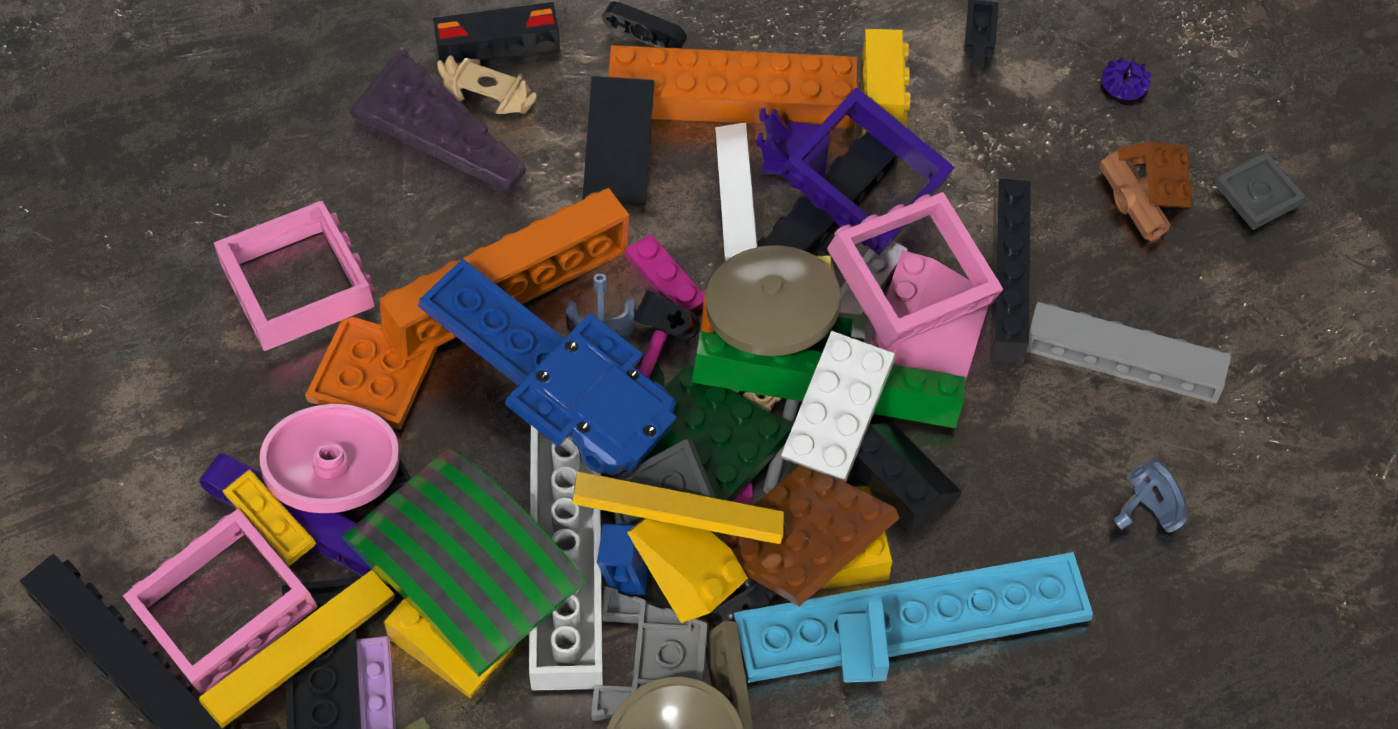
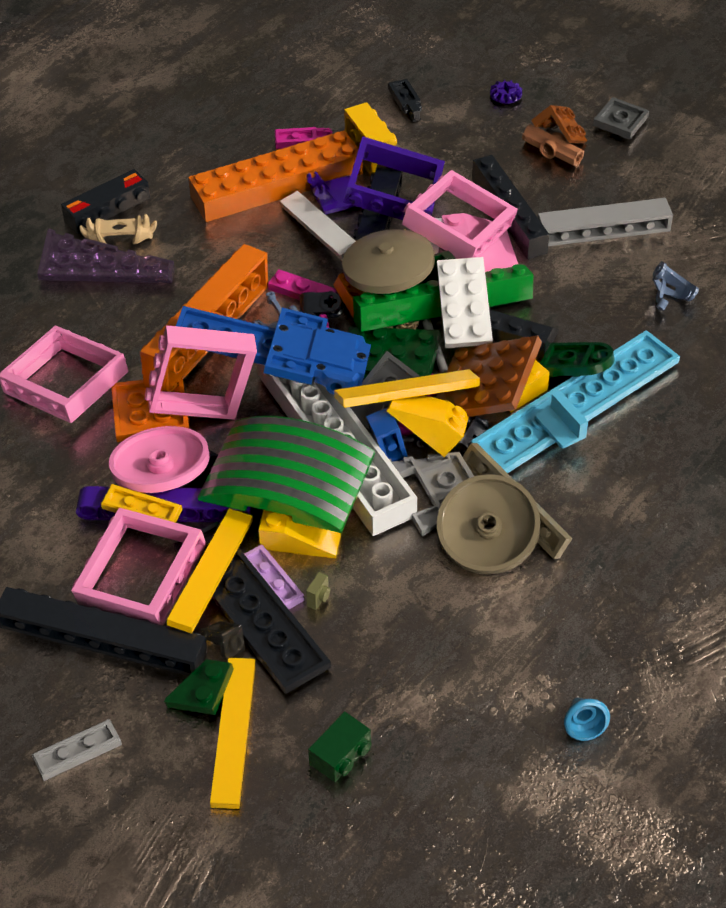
camera: 25 degrees left, 10 degrees down
black tile [582,76,655,205] -> none
black beam [602,1,687,48] -> none
none -> bright pink window [145,325,257,420]
none -> dark pink hinge [275,127,333,149]
none -> dark green plate [540,342,615,377]

